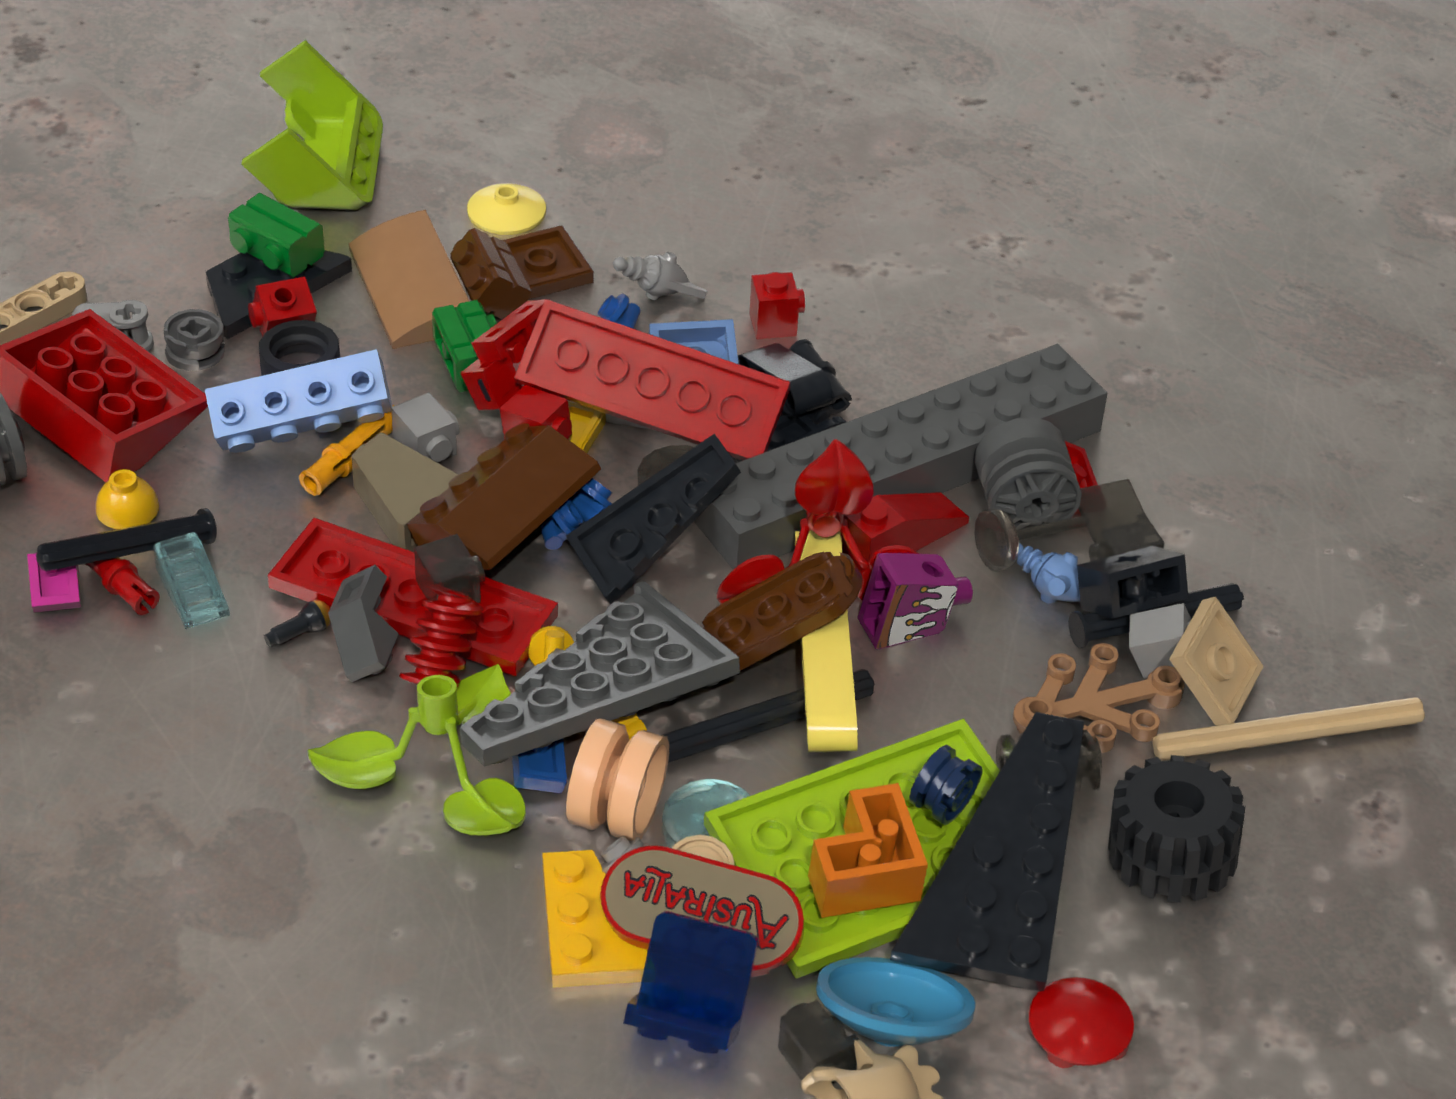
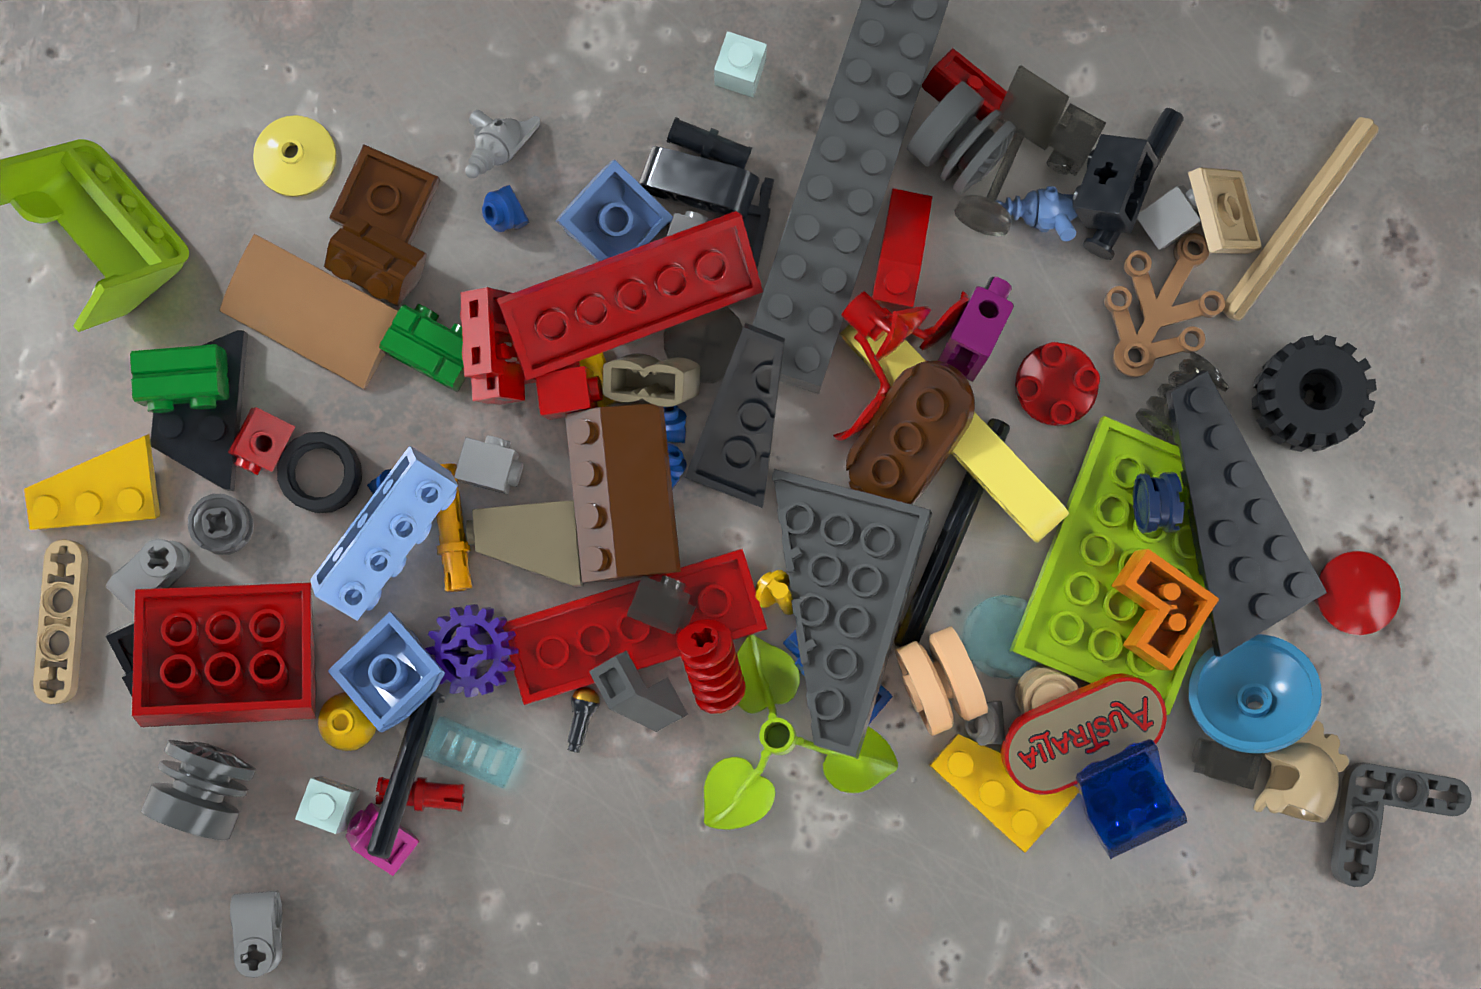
camera: 40 degrees left, 40 degrees up
red brick [749,272,805,340] -> none
none -> yellow wing [24,434,160,530]
none -> light aqua brick [295,776,361,834]
none -> medium blue slope [328,612,445,733]
none -> dark purple gear [425,604,519,698]
none -> dark tan brick [602,353,701,407]
none -> light aqua brick [714,31,767,97]
none -> red dish [1015,342,1100,426]

